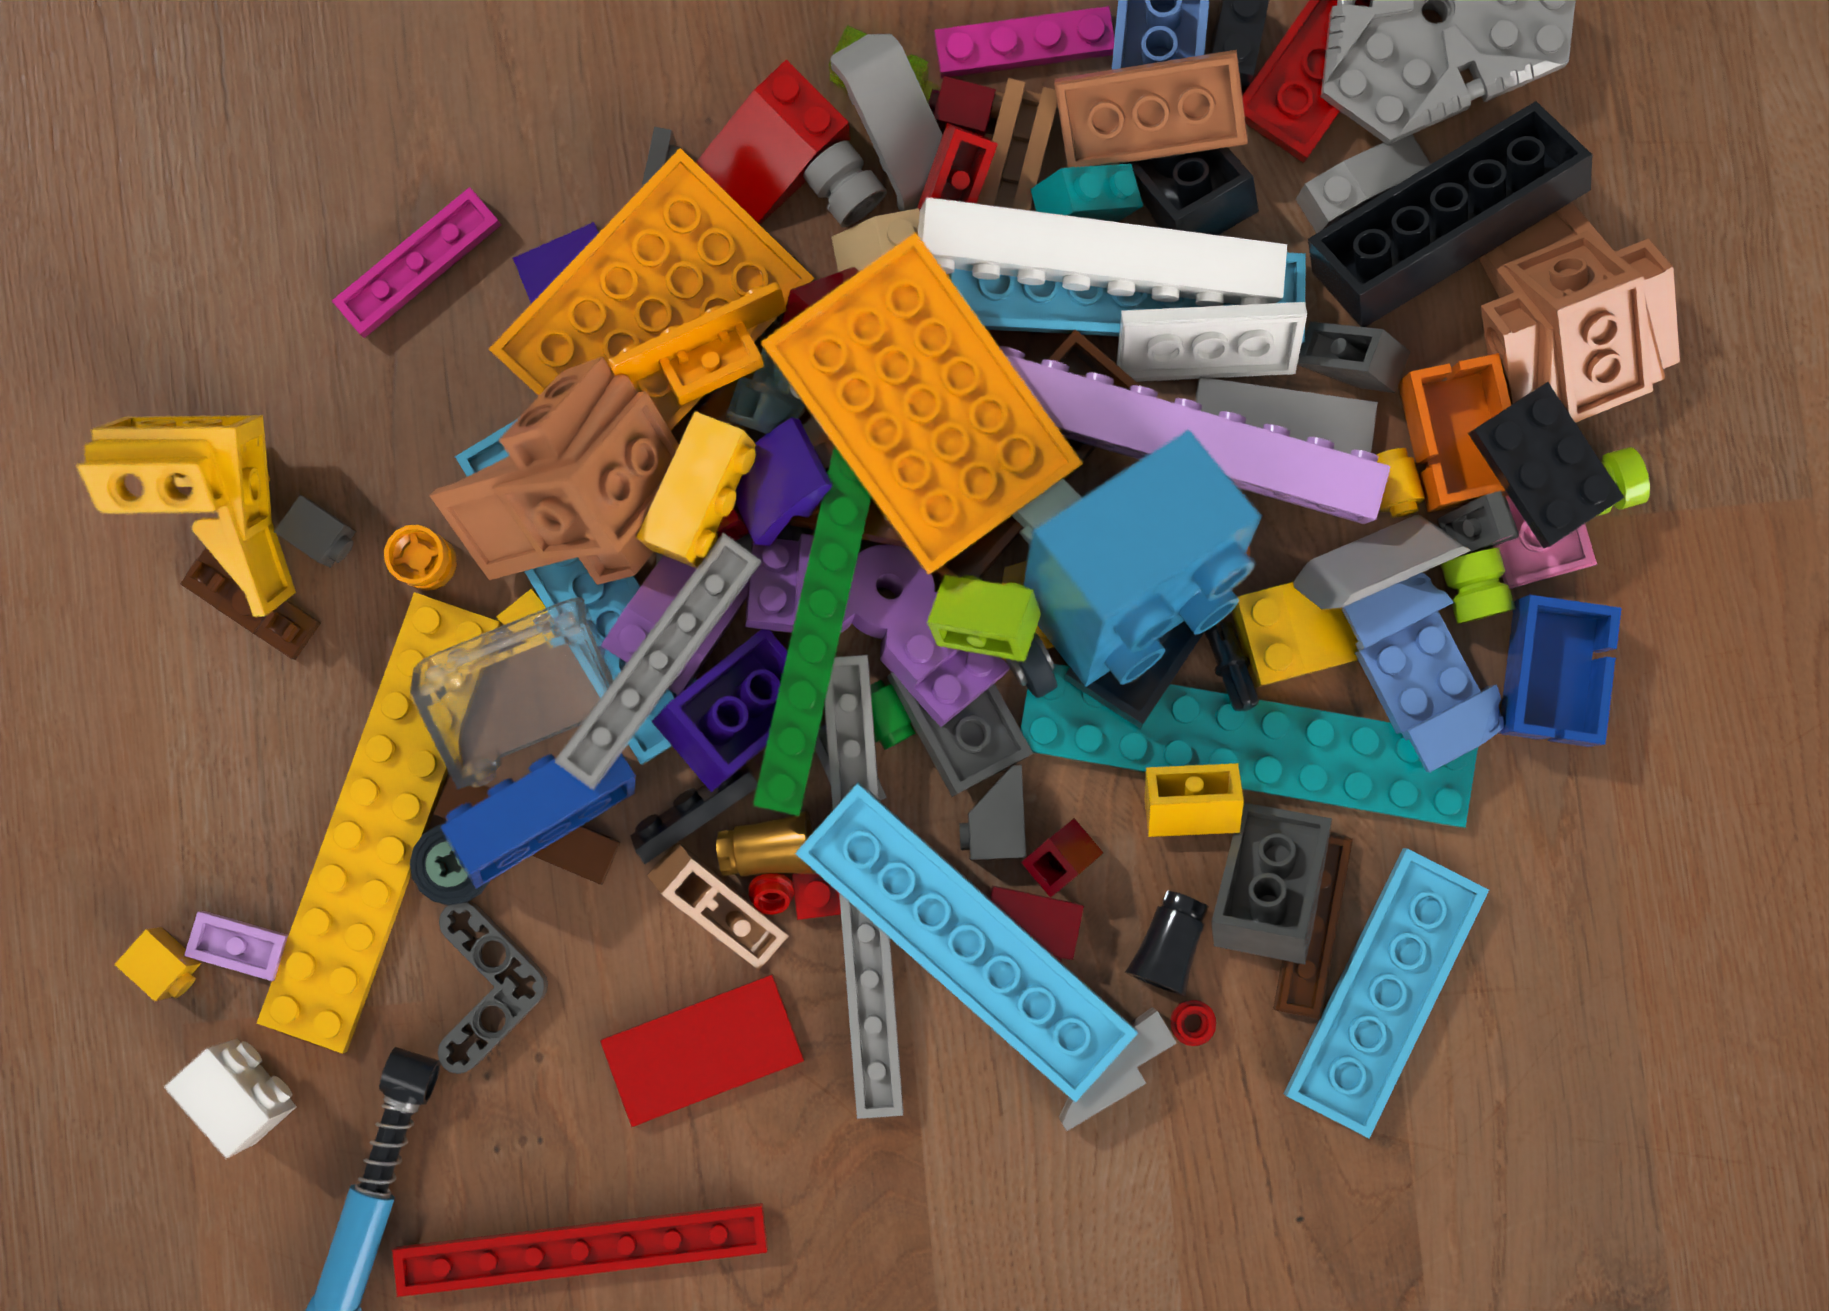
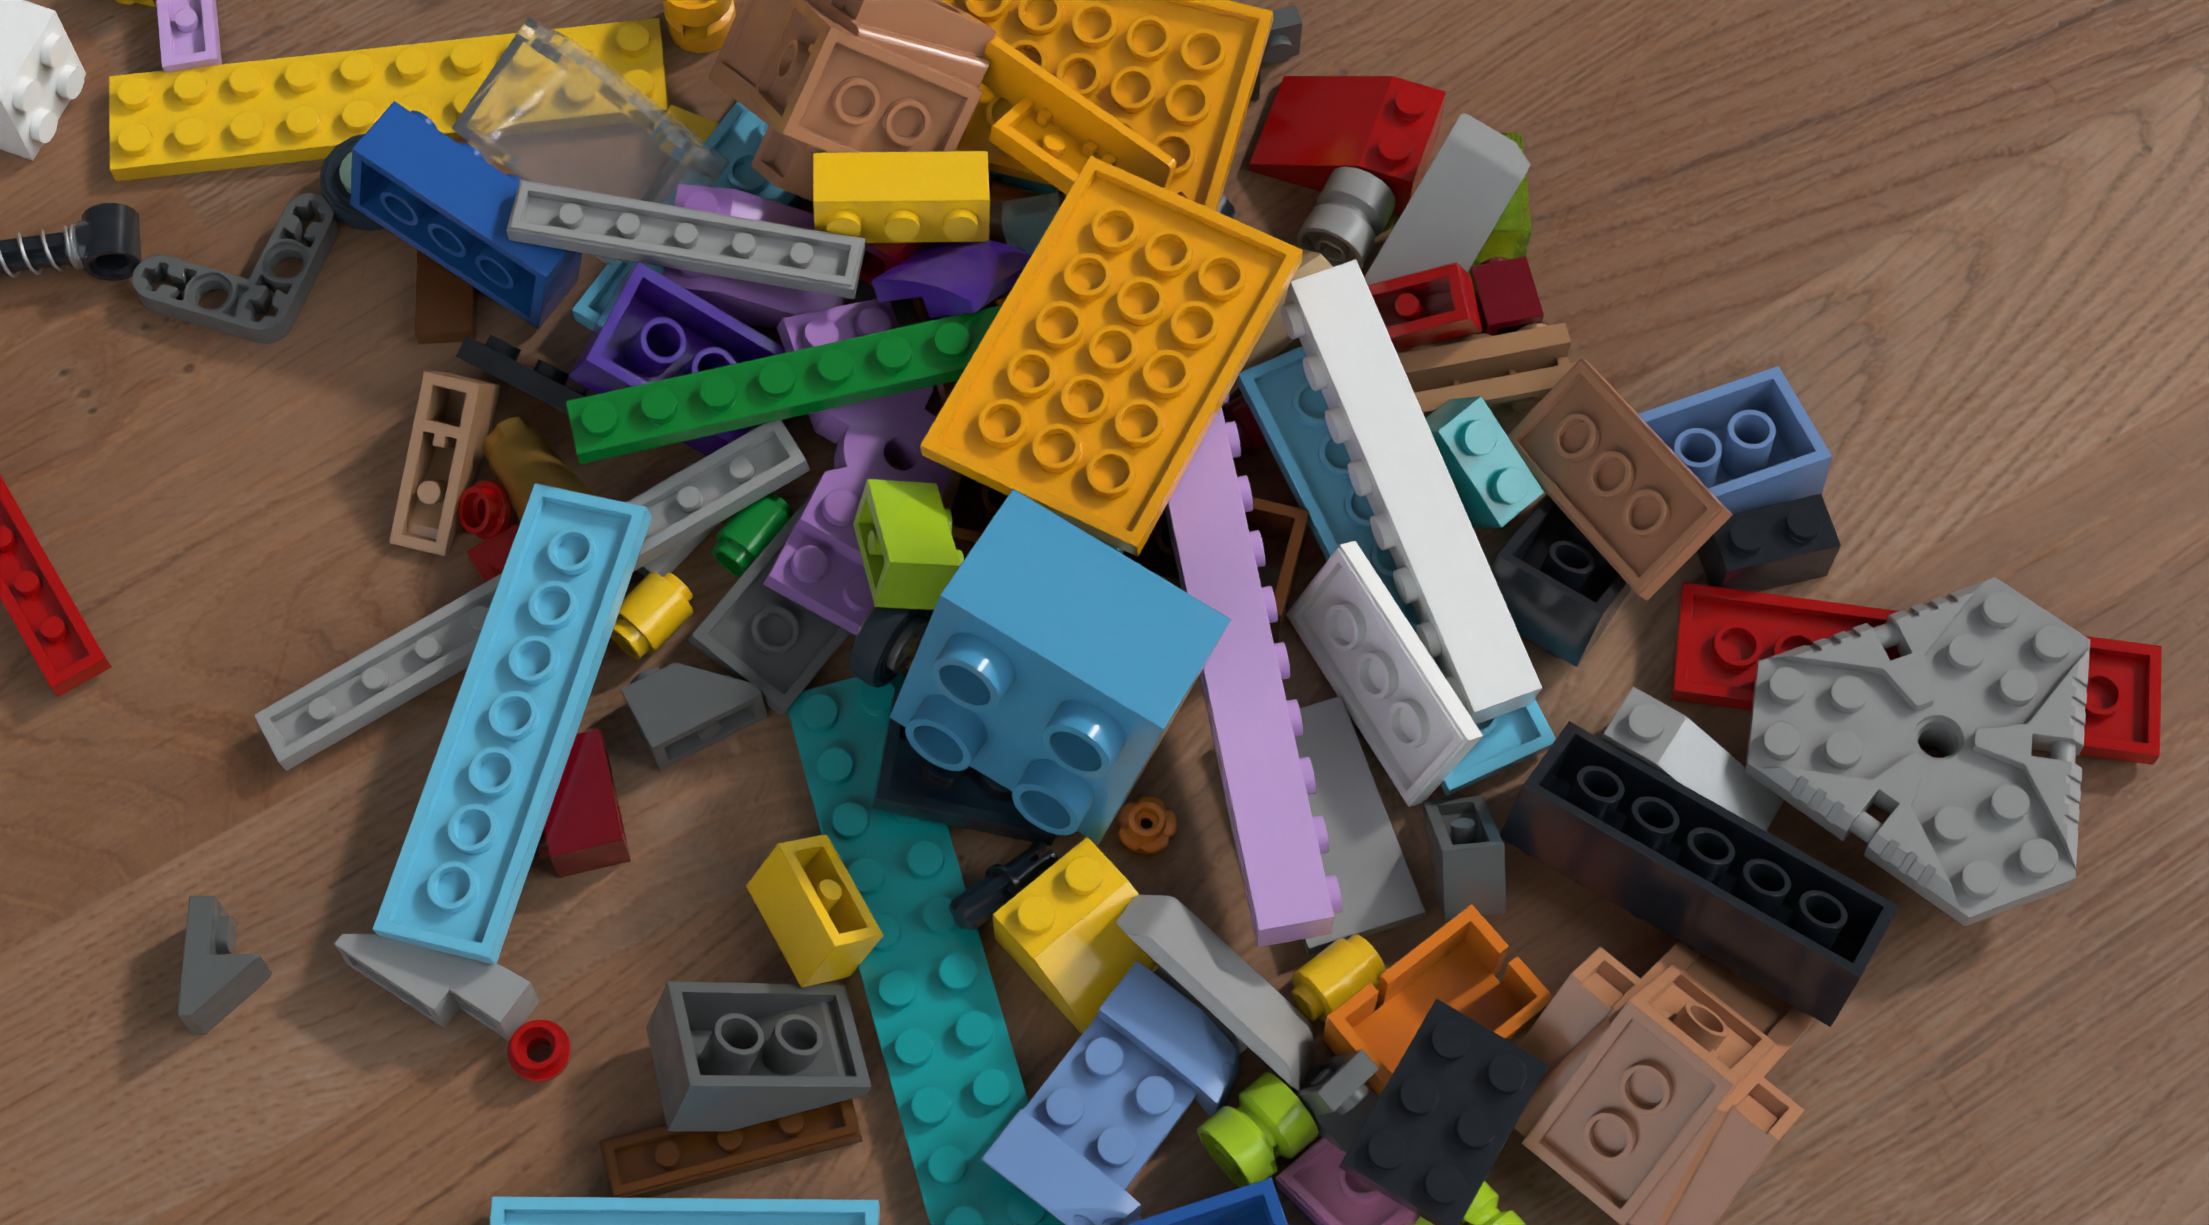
camera: 65 degrees right, 20 degrees down
red tile [600,974,805,1127] -> none
dark pink plate [935,6,1114,78] -> none
dark red brick [1021,818,1104,898] -> none
black plant [1125,890,1208,997] -> none
none -> dark grey slope [178,895,272,1035]
none -> yellow brick [610,572,693,660]

